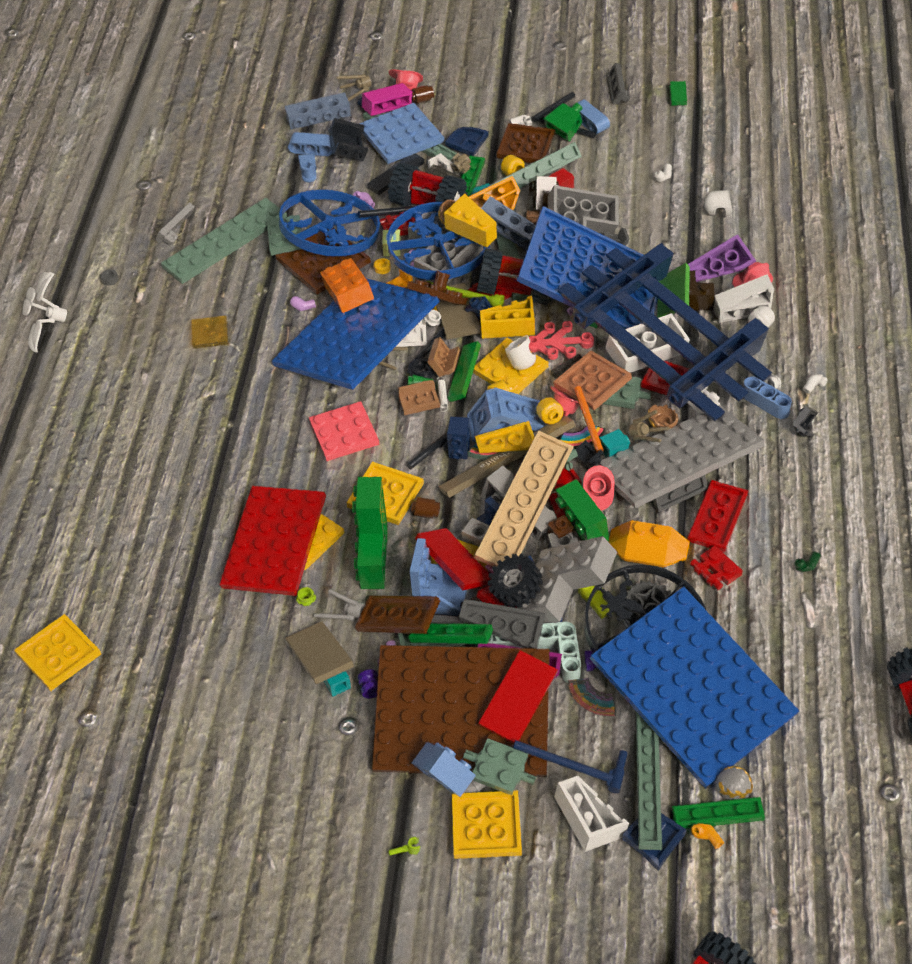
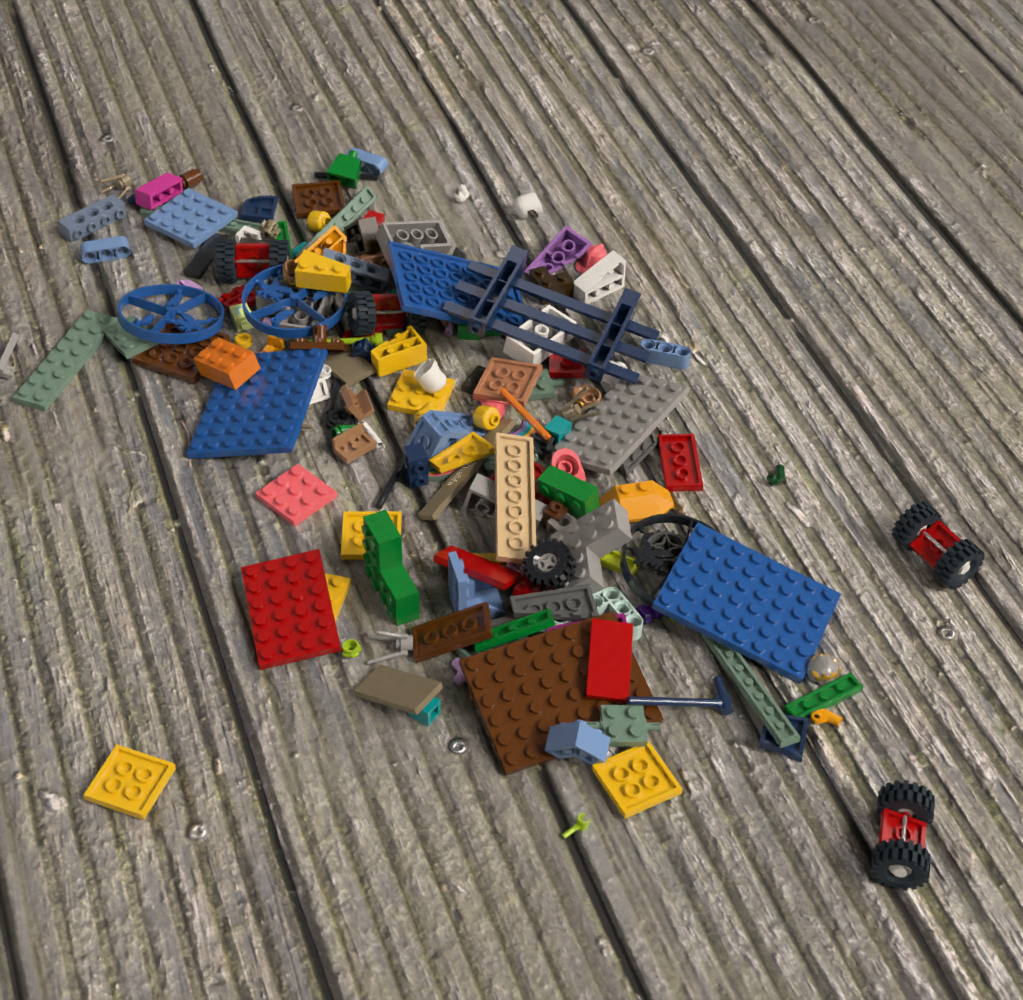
camera: 30 degrees left, 5 degrees down
clear yellow tile [192,315,229,349] -> none
lavender arm [290,296,316,311] -> none
medium blue piece [298,153,317,182] -> none
black panel [328,118,368,162] -> none
dark purple wheel [357,669,378,699] -> none
black bar [358,206,415,218] -> none
coral piece [388,69,423,91] -> none
reddish brown brick [411,497,440,519] -> none
green tile [447,341,481,402] -> none
light grey brick [462,518,489,546] -> none
dark blue bracket [477,496,500,526] -> none
white arm [509,115,533,126] -> none
coral plant [529,321,594,360] -> none
black bar [531,92,575,123] -> none
white wedge [554,776,629,852] -> none
clear smoke tile [568,678,616,716] -> none
dark grey hinge [607,62,630,105] -> none
bright green tile [657,263,690,318] -> none
green tile [670,81,687,106] -> none
red plate [690,546,743,590] -> none
white head [748,305,775,328] -> none
black bracket [792,406,818,437] -> none
white arm [803,374,828,394] -> none

